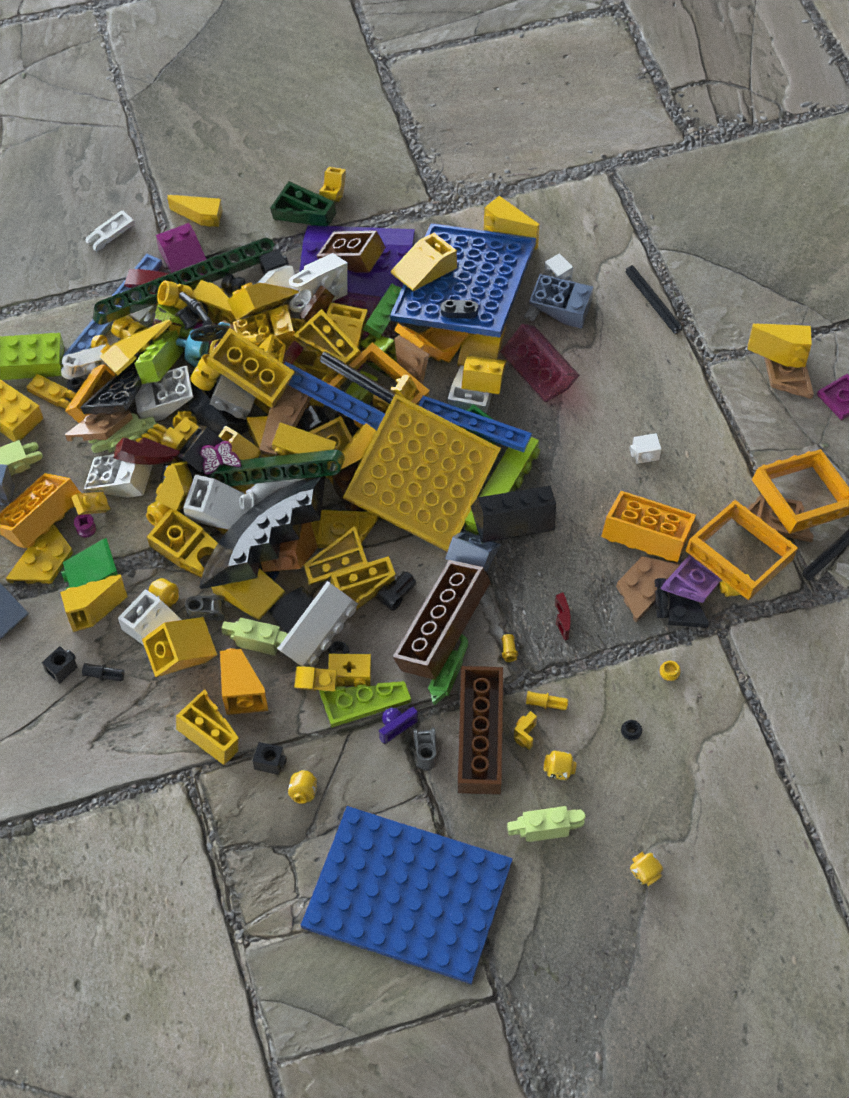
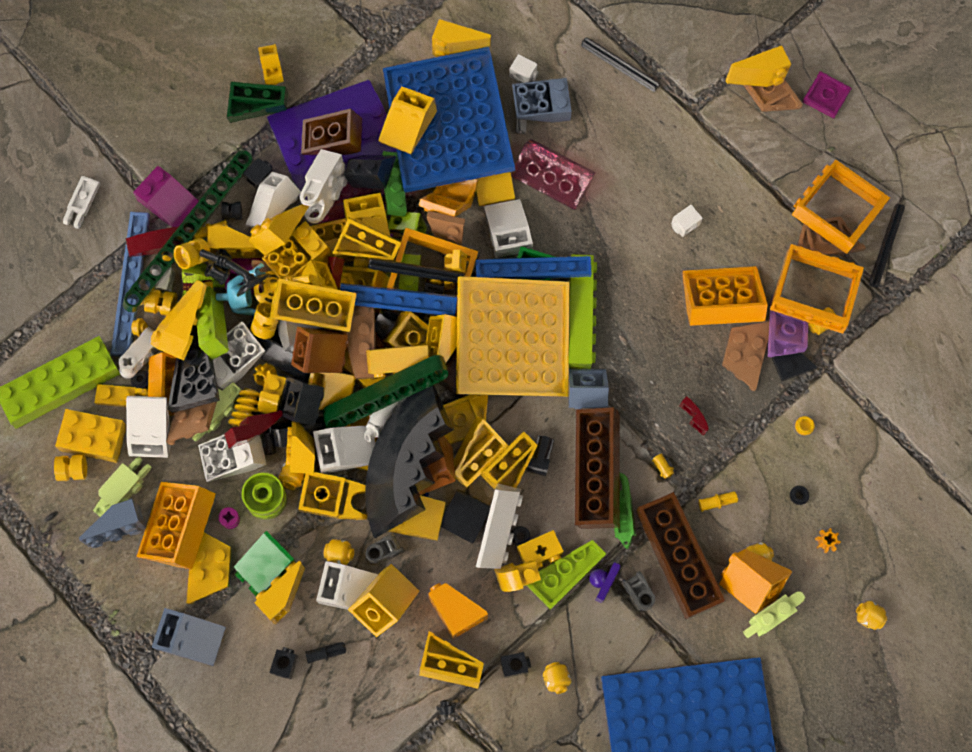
camera: 30 degrees left, 15 degrees up
yellow plate [71,492,110,515] -> none
yellow slope [167,195,223,227] -> none
magenta animal [200,441,241,475] -> none
yellowish green hinge [221,617,288,656] -> none
reddish brown plate [299,285,335,322] -> none
black plate [441,300,479,319] -> none
yellow slope [461,355,507,394] -> none
black slope [470,485,556,543] -> none
yellow bracket [514,711,537,750] -> none
black axle [654,578,669,618] -> none
none -> white slope [126,396,171,458]
none -> lime wheel [242,473,287,520]
none -> black axle [260,426,276,455]
none -> dark orange slope [291,326,349,373]
none -> black slope [344,155,396,189]
none -> black plate [436,699,457,715]
none -> light orange slope [719,549,792,614]
none -> light orange gear [815,528,841,553]

